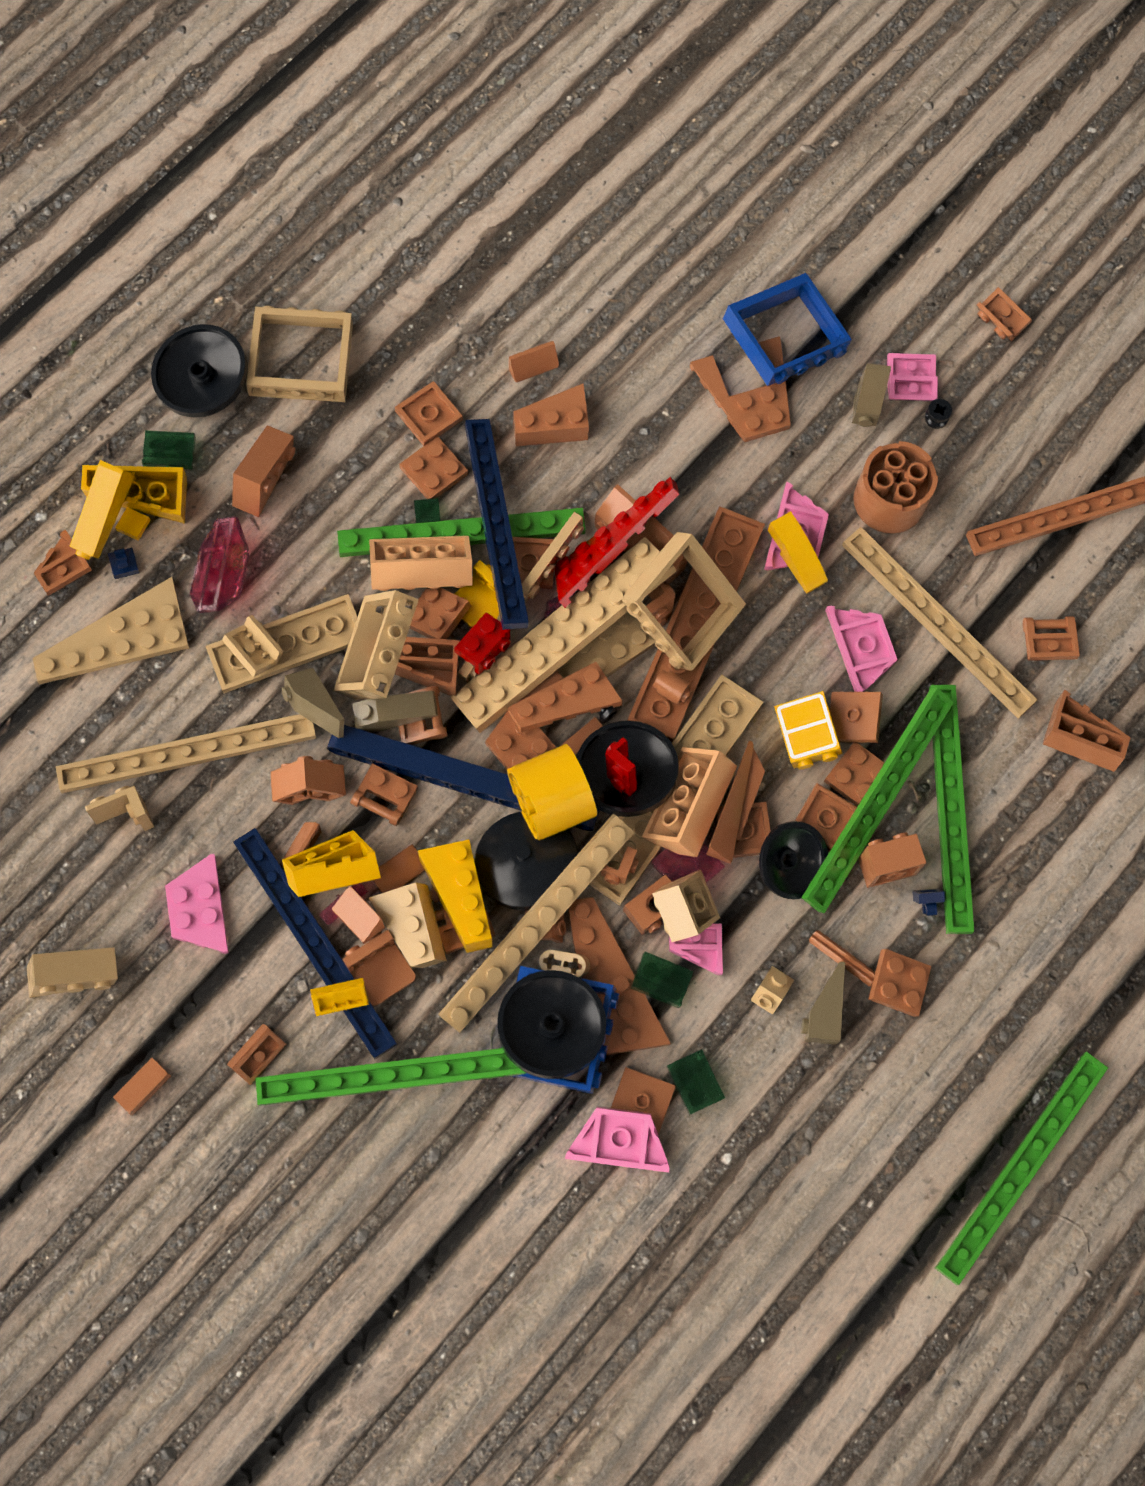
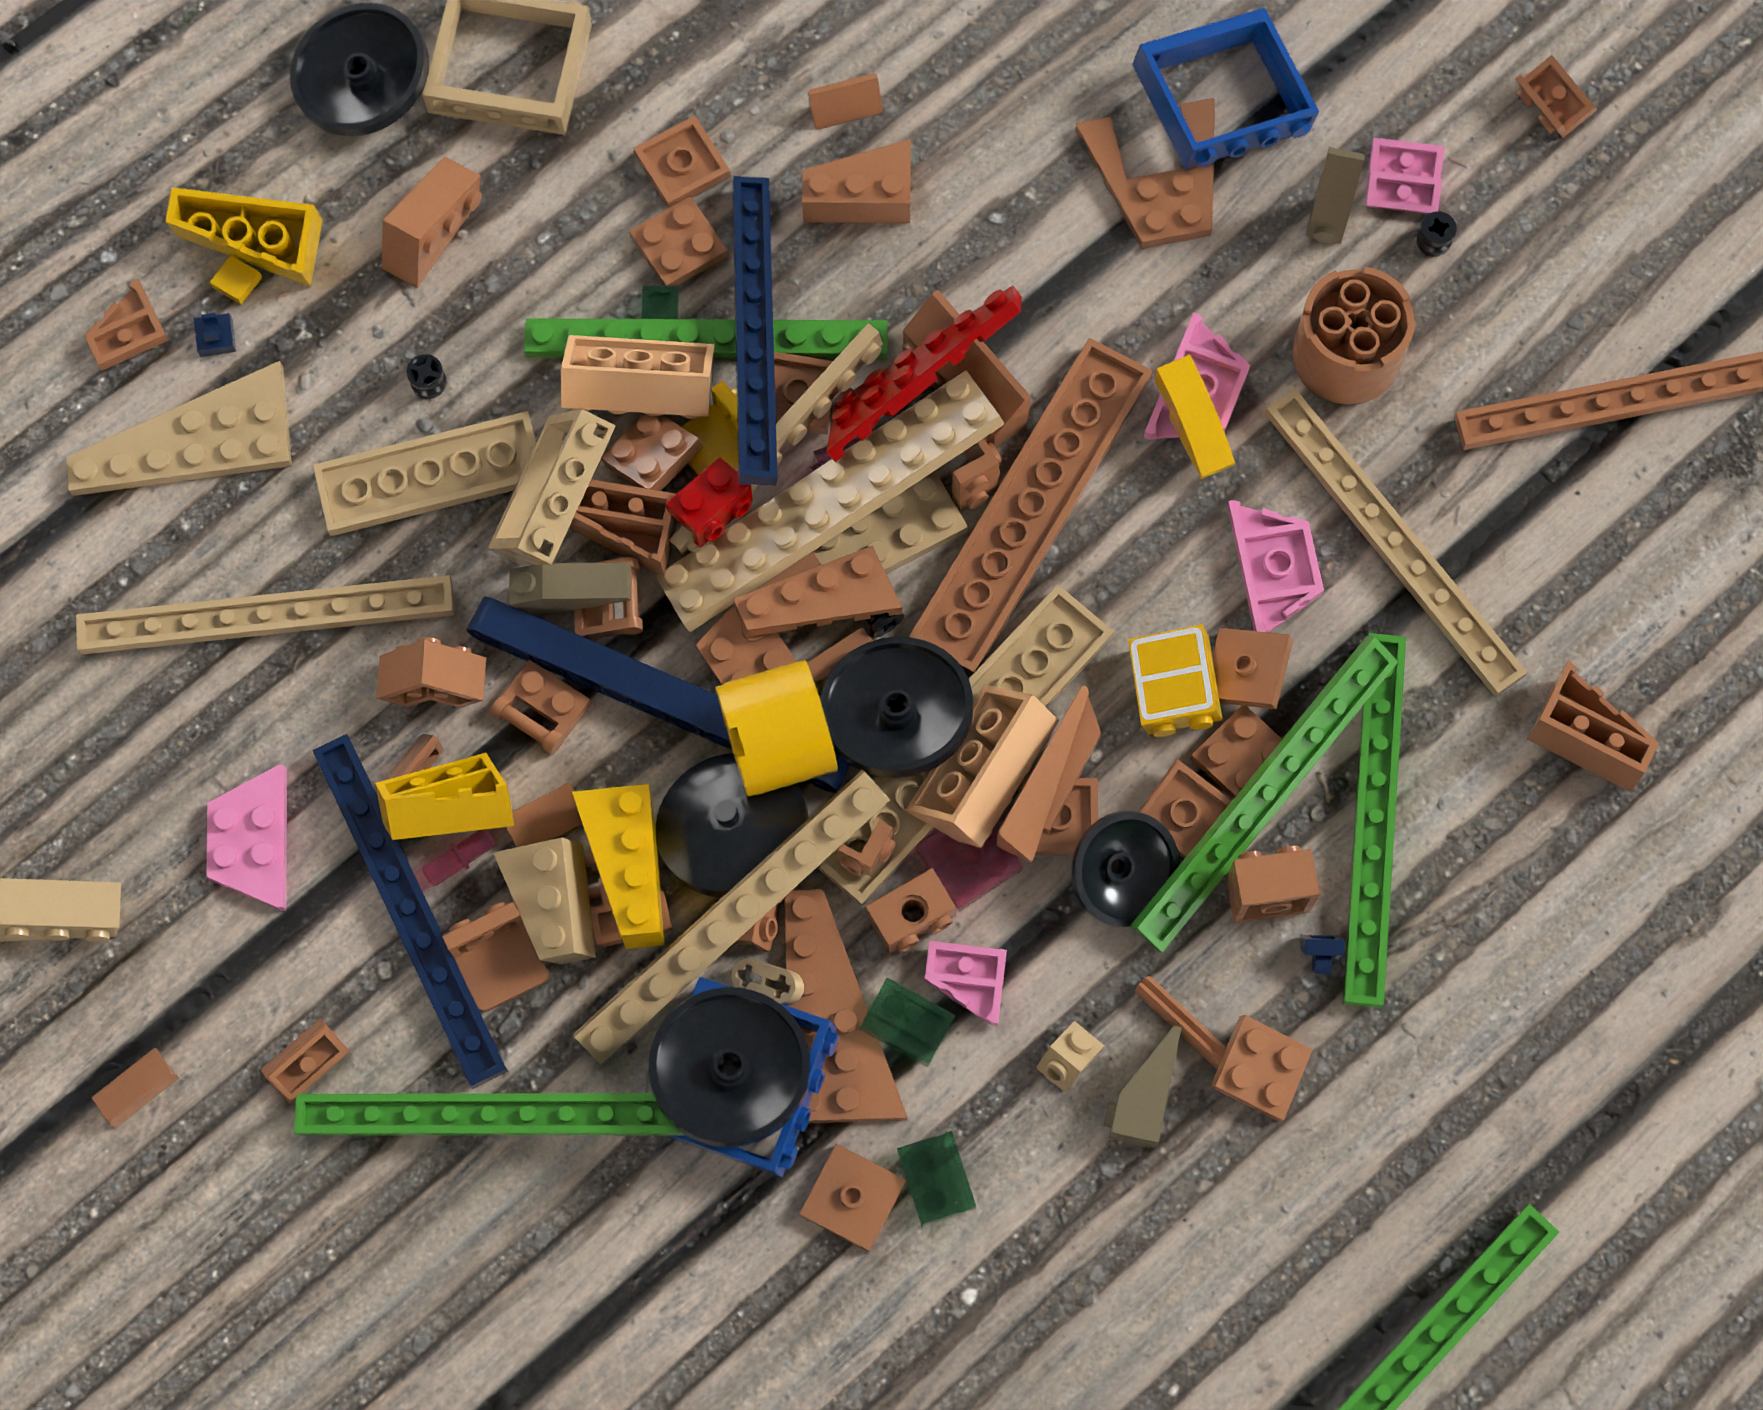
camera: 15 degrees right, 0 degrees up
yellow slope [70,460,135,560] -> none
tan bracket [85,786,154,831] -> none
clear green plate [142,430,196,470] -> none
clear pink wedge [190,516,250,613] -> none
tan bracket [222,615,283,677] -> none
dark tan slope [282,668,345,738] -> none
yellow plate [310,978,369,1016] -> none
slope [332,886,385,944] -> none
bright pink wing [565,1106,670,1173] -> none
red bracket [605,737,637,796] -> none
tan window [621,532,746,671] -> none
tan slope [652,870,720,942] -> none
nougat brick [653,670,692,705] -> none
nougat plate [1023,616,1080,661] -> none
none -> black wheel [406,354,447,399]

